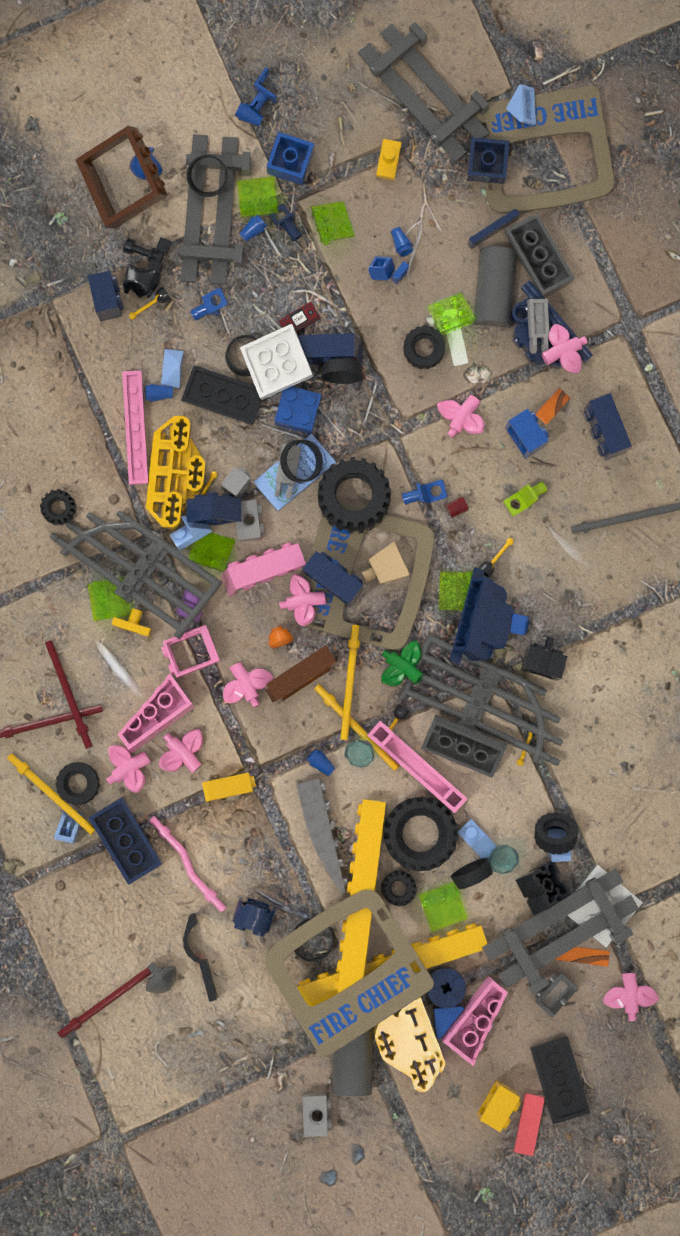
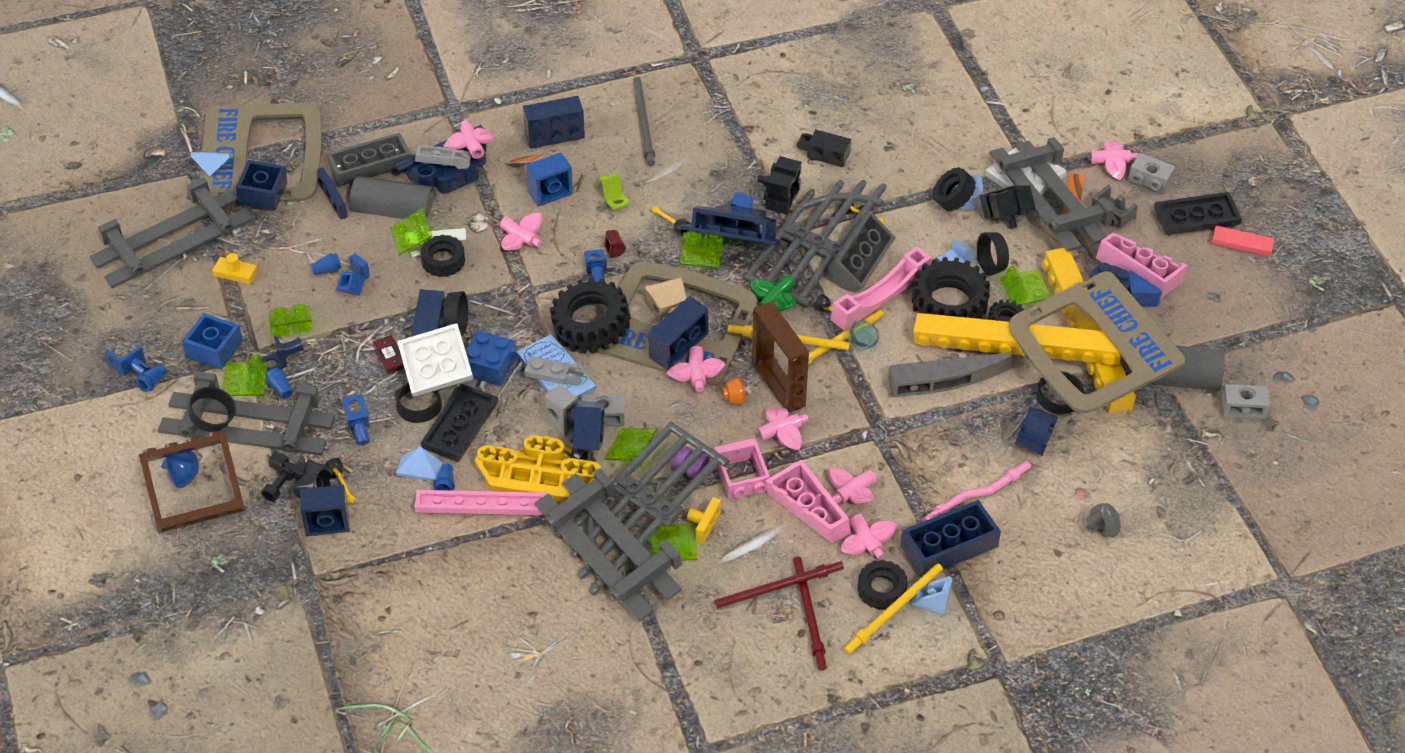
camera: 80 degrees left, 35 degrees down
black tyre [40,489,76,525] -> none
dark red bar [57,968,152,1039] -> none
light blue slope [170,516,212,551] -> none
black piece [183,913,218,1002] -> none
yellow slope [202,773,256,802] -> none
bright pink wedge [221,542,306,596] -> none
black tyre [280,439,323,483] -> none
blue cone [306,748,335,776] -> none
yellow connector [373,997,446,1092] -> none
yellow brick [477,1080,521,1132] -> none
clear light blue hair [488,844,519,874] -> none
none -> dark grey fence [534,468,682,622]
none -> black brick [797,129,851,167]
none -> light grey brick [1128,153,1176,194]

